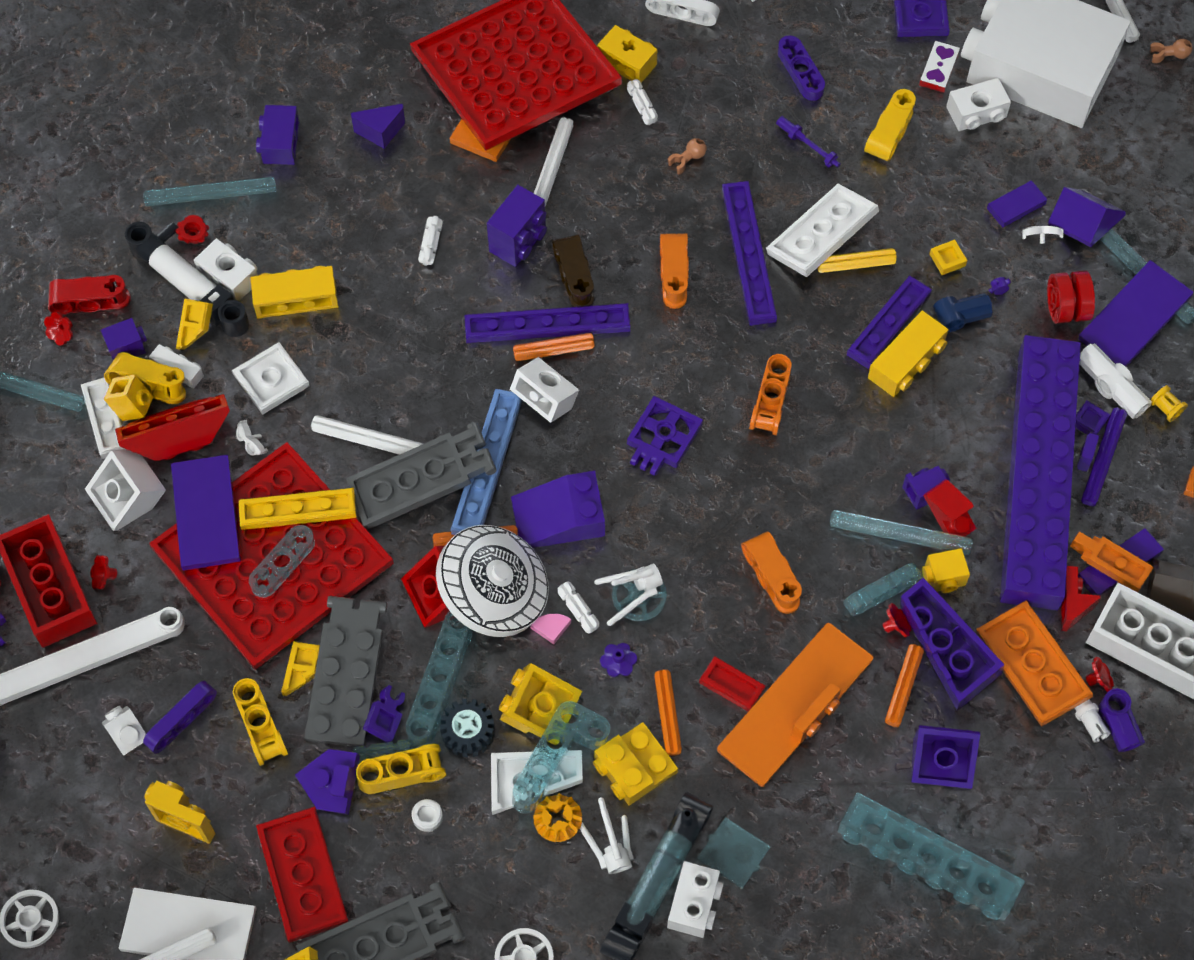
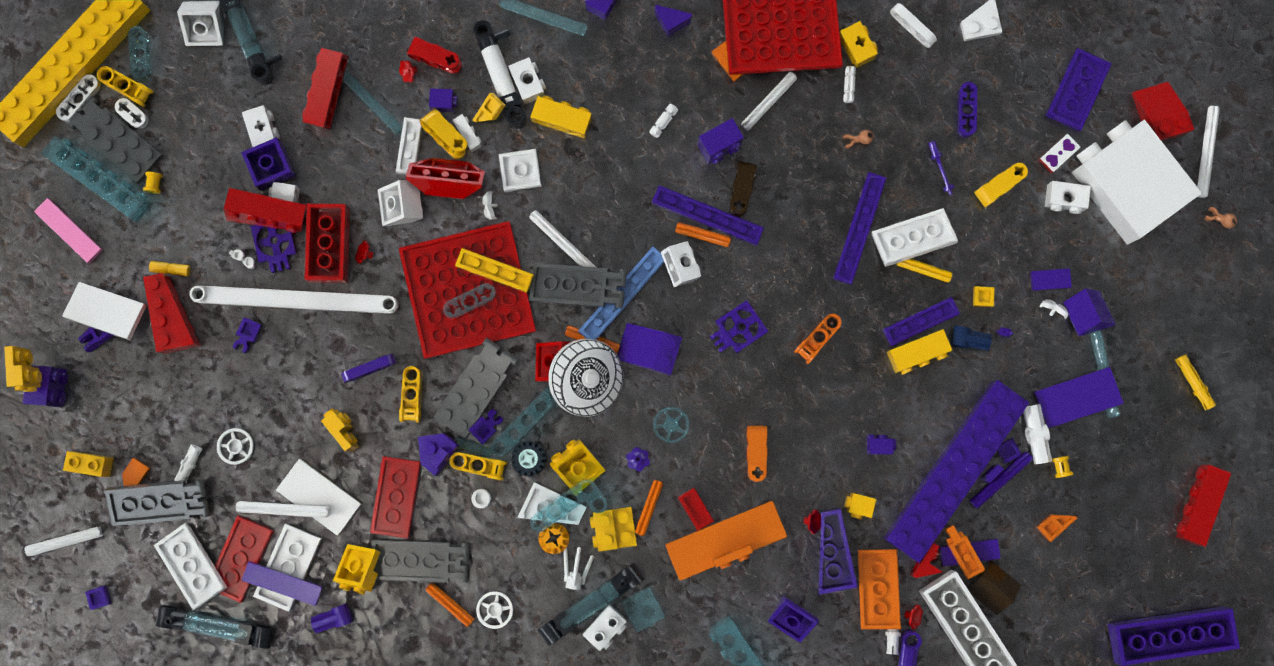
camera: 30 degrees right, 20 degrees up
white bracket [102,706,146,756] -> none
yellow brick [104,375,154,421] -> none
dark purple tile [171,455,241,571] -> none
red animal [176,215,209,244] -> none
yellow tile [281,641,320,696] -> none
bright pink tile [530,614,571,645] -> none
white axle [557,581,599,634] -> none
white plant [594,563,663,626] -> none
orange piece [660,234,689,309] -> none
clear light blue axle [830,510,973,555] -> none
clear light blue beam [843,563,923,616] -> none
orange axle [885,644,924,727] -> none
red slope [923,480,977,544] -> none
red wheel [1047,271,1095,324] -> none

